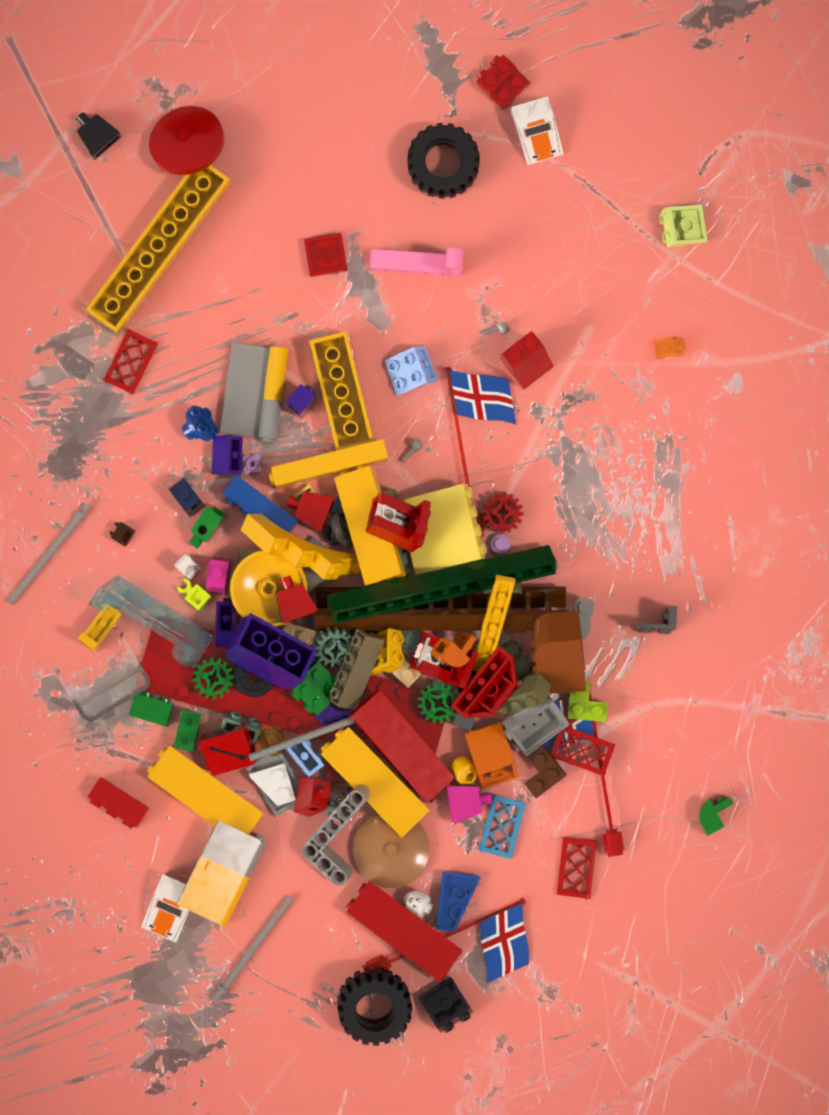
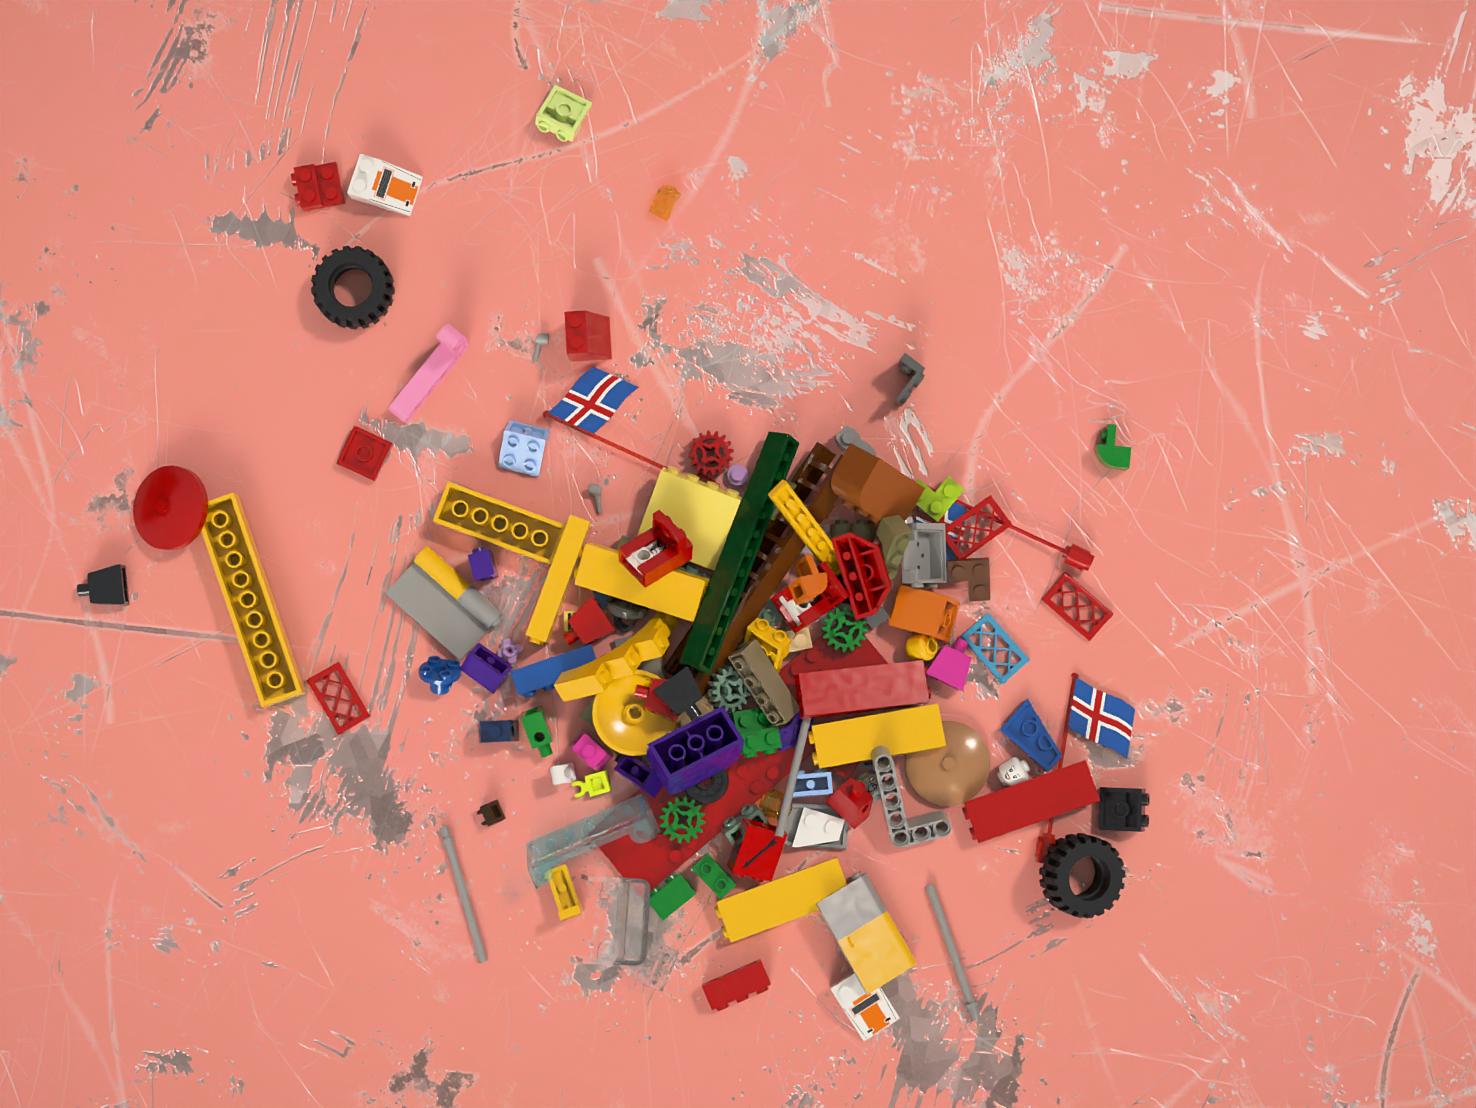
camera: 60 degrees left, 0 degrees up
none -> black torso [652,666,703,721]

